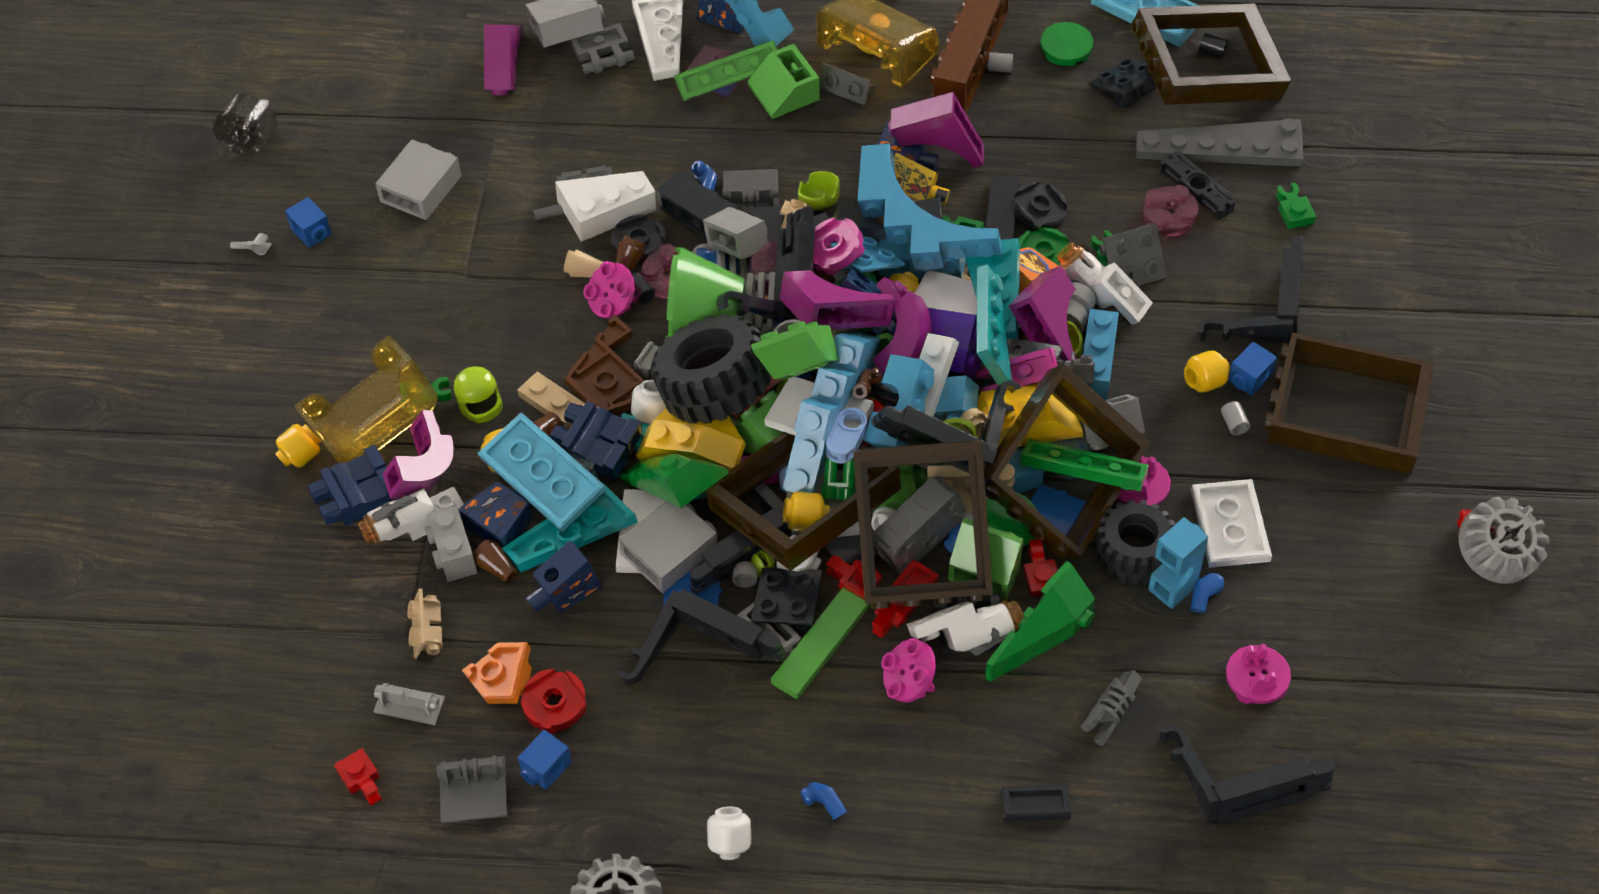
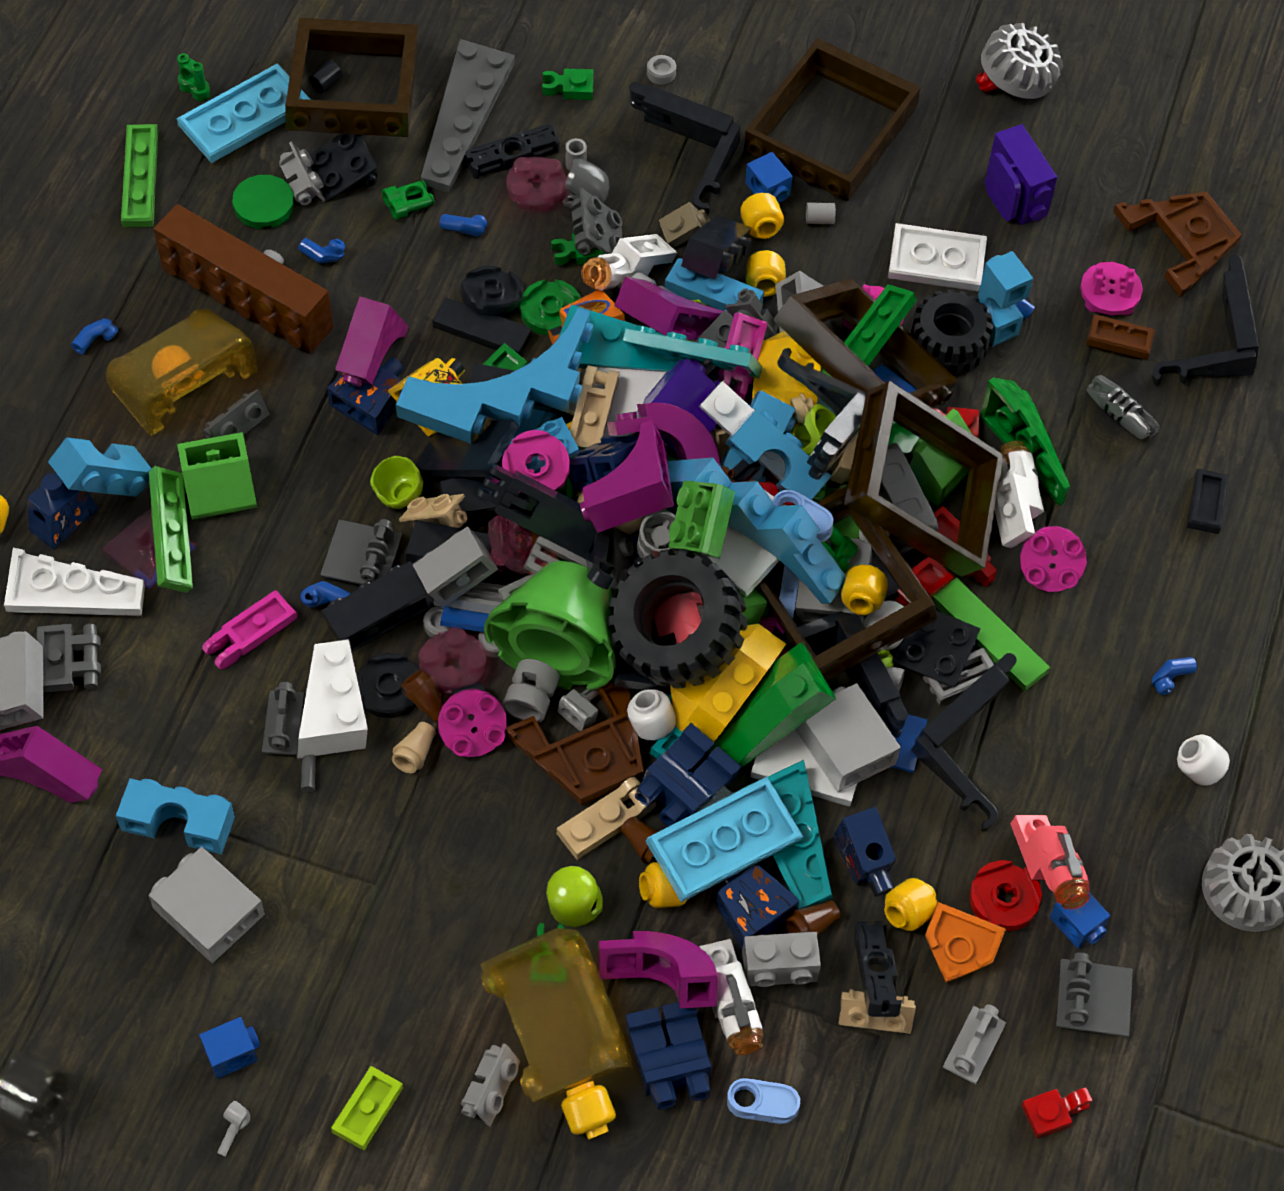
camera: 80 degrees left, 5 degrees up
none -> dark azure arch [116,778,235,855]
none -> dark pink hinge [202,590,297,669]
none -> light grey hinge [279,141,325,205]
none -> blue arm [298,238,345,264]
none -> lime plate [331,1066,403,1151]
none -> green piece [382,180,435,220]
none -> blue arm [439,214,487,237]
none -> light grey hinge [461,1043,520,1127]
none -> light grey wheel [502,659,560,723]
none -> dark grey helmet [562,159,610,209]
none -> light grey hinge [565,138,587,171]
none -> tan plate [570,365,620,451]
none -> light grey tile [647,55,676,85]
none -> dark tan bracket [659,202,710,248]
none -> black brick [681,215,752,280]
none -> light blue piece [727,1078,800,1124]
none -> yellow head [745,250,786,297]
none -> black piece [854,921,902,1017]
none -> yellow head [884,878,937,931]
none -> dark purple brick [985,124,1057,225]
none -> coral plate [1010,815,1090,910]
none -> reddish brown plate [1086,314,1155,360]
none -> reddish brown wing [1113,192,1242,297]

